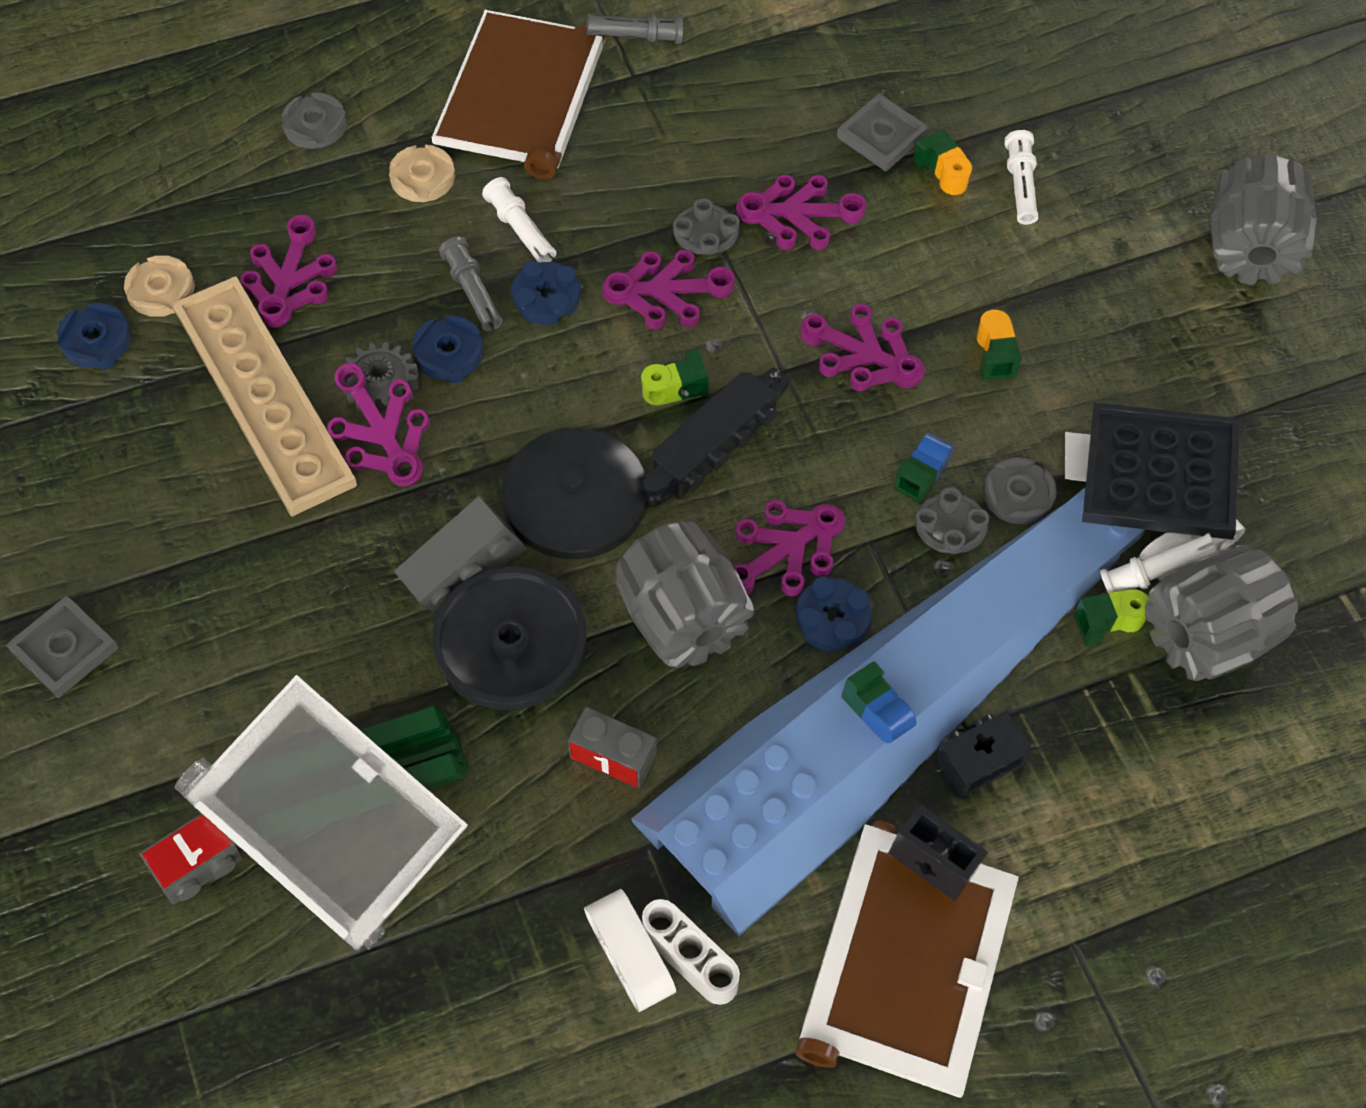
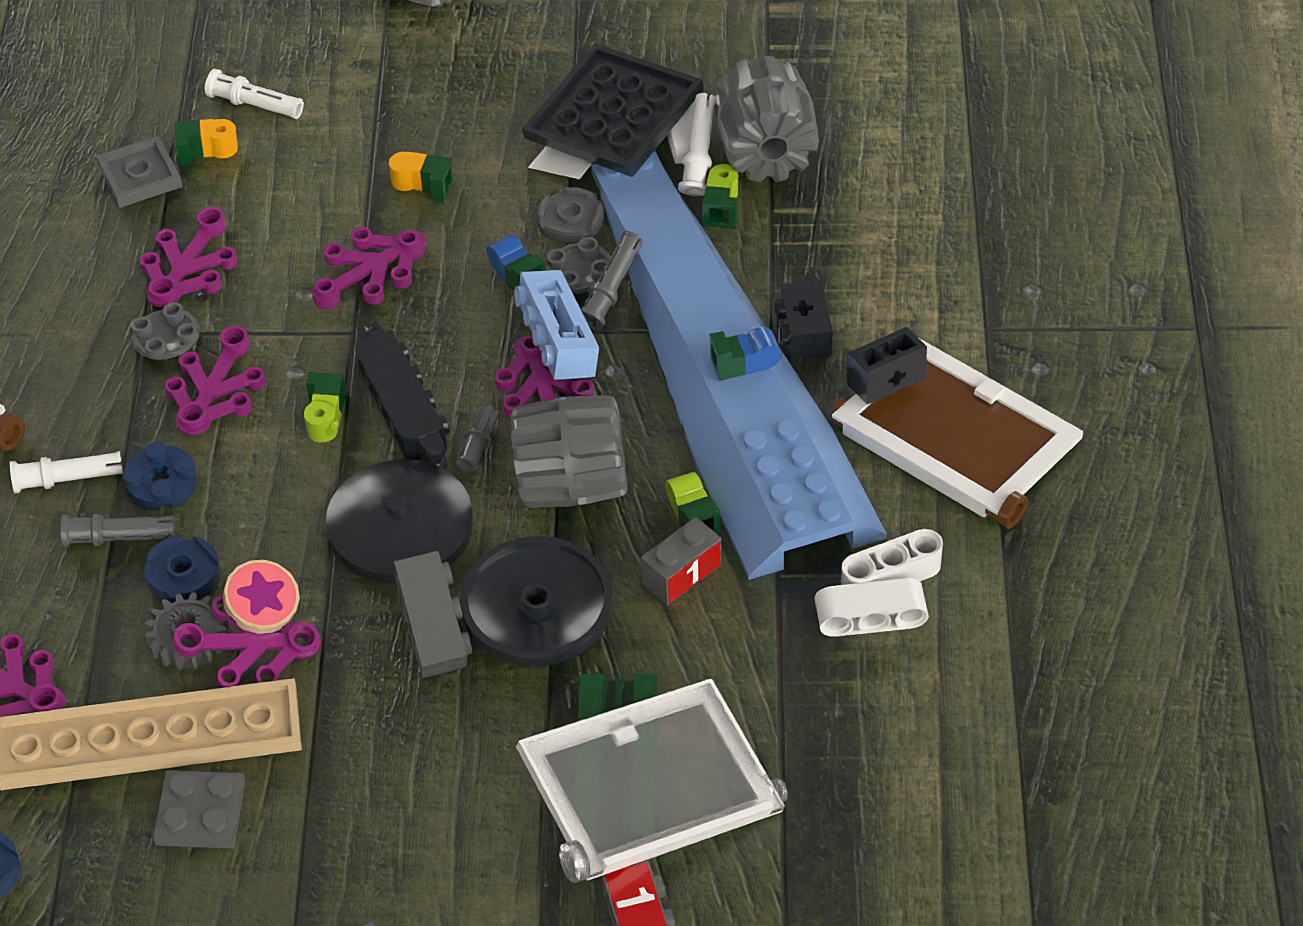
camera: 65 degrees left, 10 degrees down
dark blue plate [795,577,871,652] -> none
none -> dark grey plate [153,770,246,849]
none -> tile [222,560,300,634]
none -> dark grey axle [456,405,499,472]
none -> light blue brick [514,270,599,380]
none -> dark grey pin [580,231,643,330]
none -> leg [665,472,720,534]

